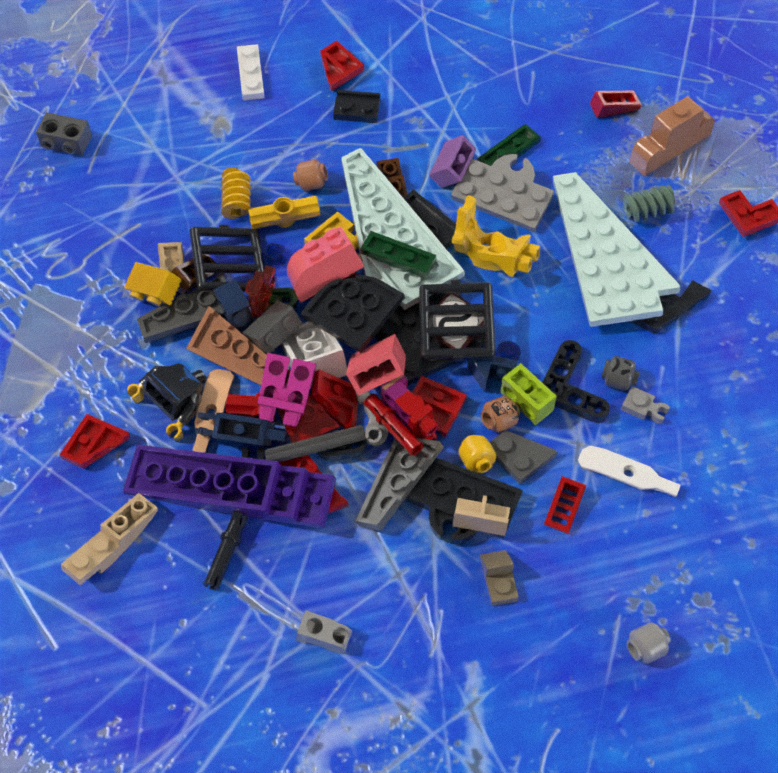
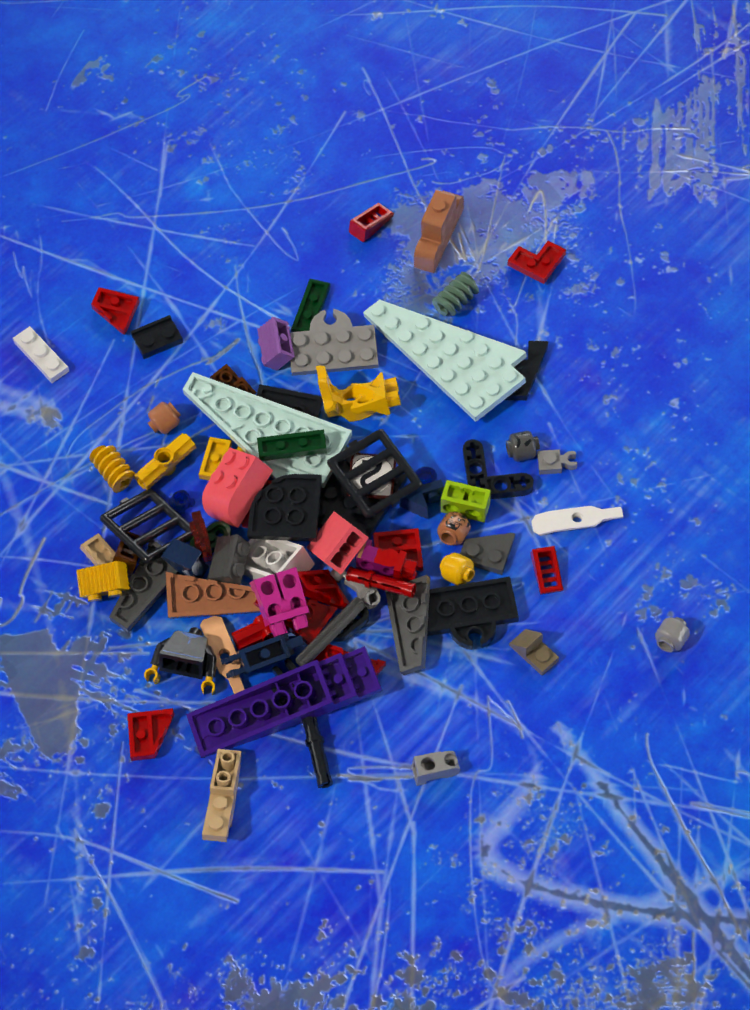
camera: 30 degrees left, 0 degrees up
tan panel [453,495,510,536] -> none

